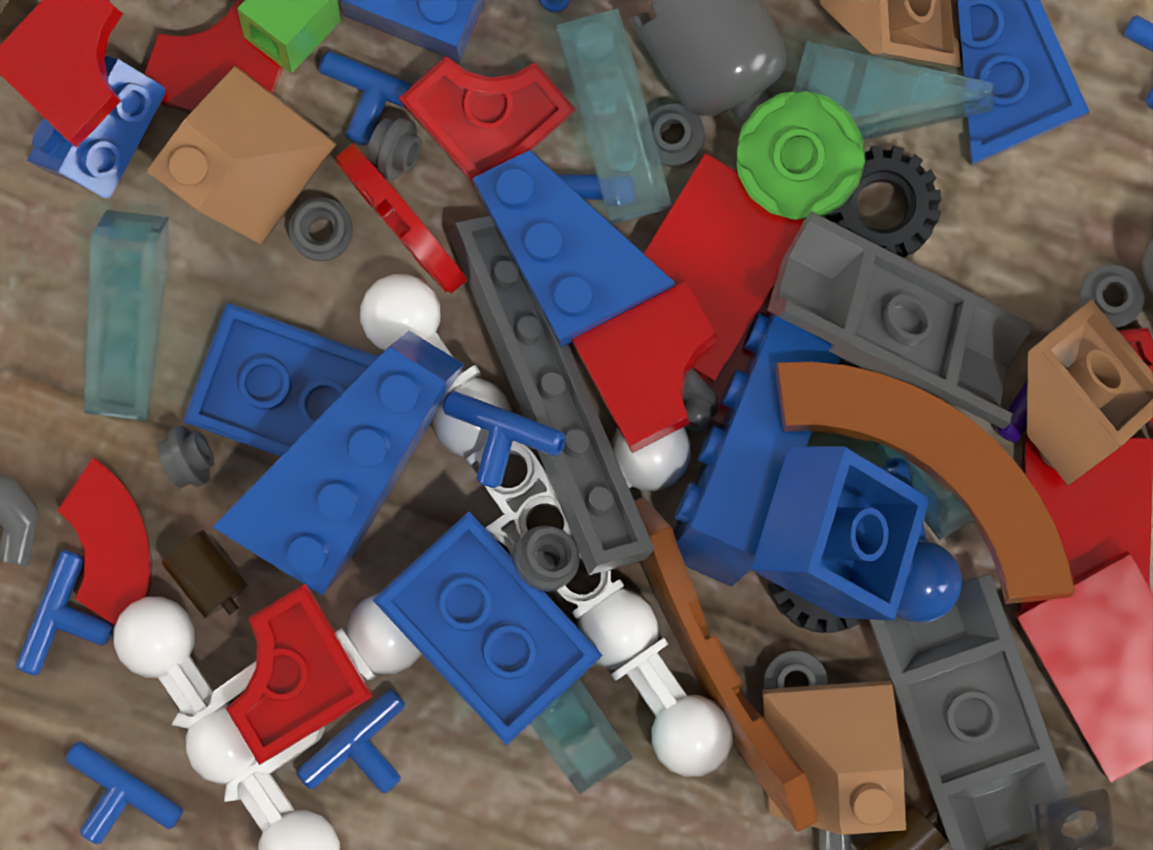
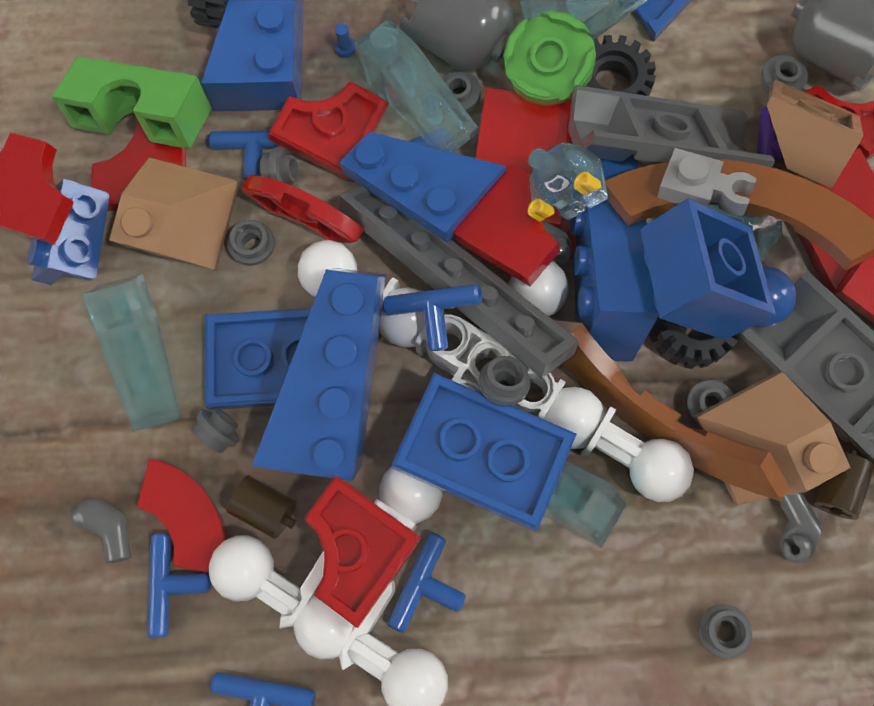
camera: 20 degrees left, 10 degrees down
none -> clear light blue piece [528,142,608,222]
none -> light grey plate [657,148,757,216]

